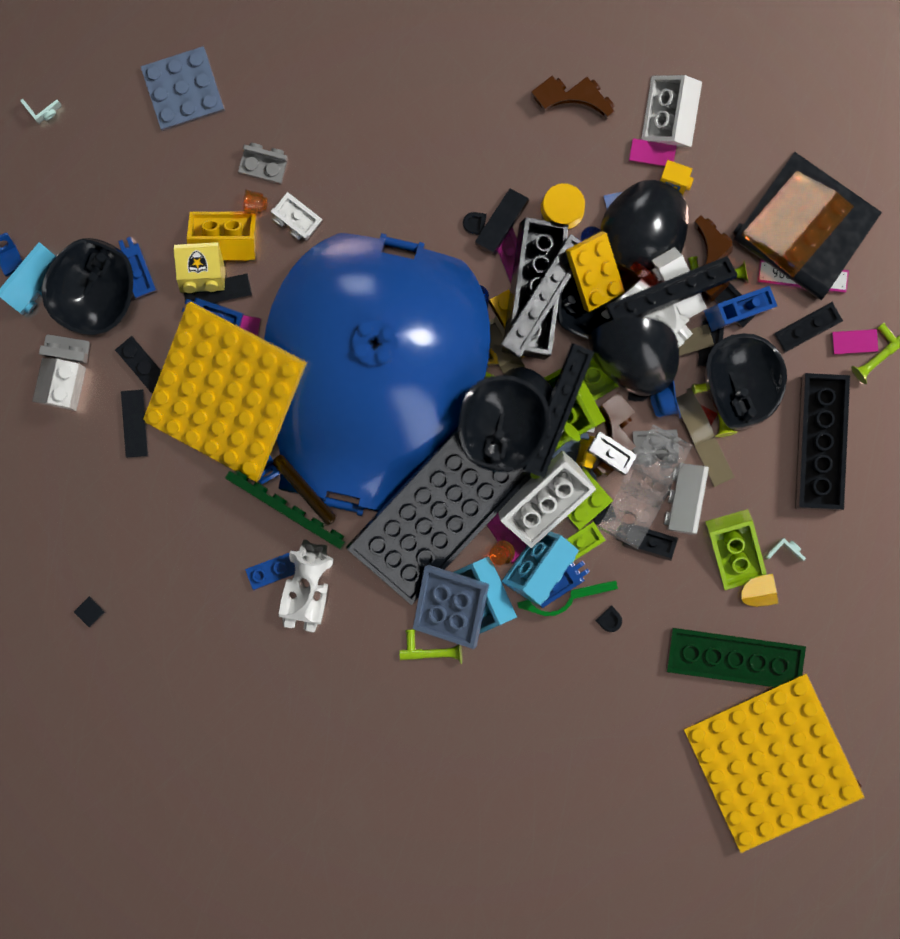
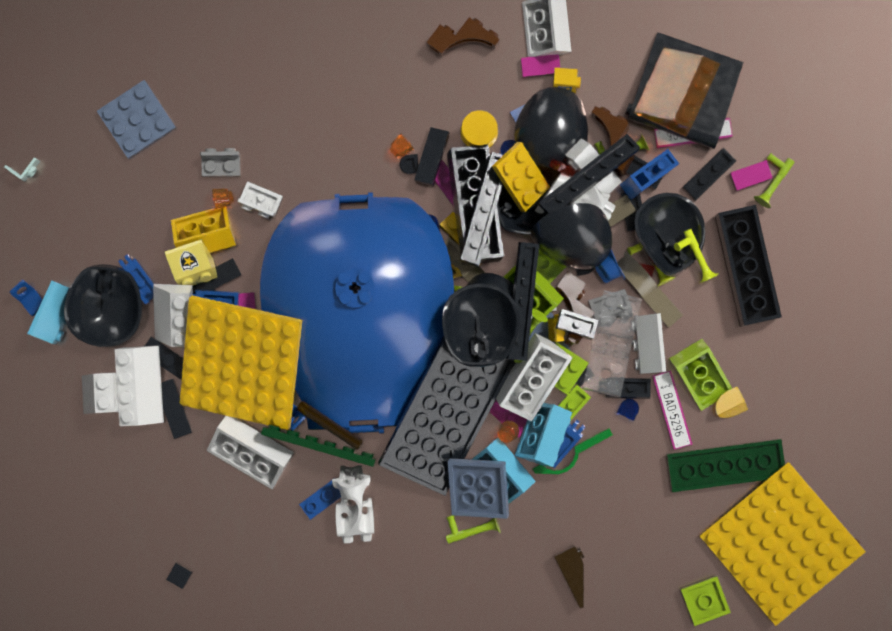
camera: 15 degrees left, 0 degrees up
light grey bracket [39,335,90,364] -> none
black tile [595,605,622,632] -> none
light aqua bracket [765,538,806,561] -> none
none -> white slope [115,346,164,426]
none -> white slope [153,284,193,347]
none -> white slope [207,416,294,490]
none -> clear orange hat [390,133,414,157]
none -> dark brown slope [553,545,585,609]
none -> clear blue tile [616,399,639,421]
none -> white tile [652,371,692,450]
none -> neon yellow piece [674,229,718,282]
none -> lime plate [680,576,731,626]

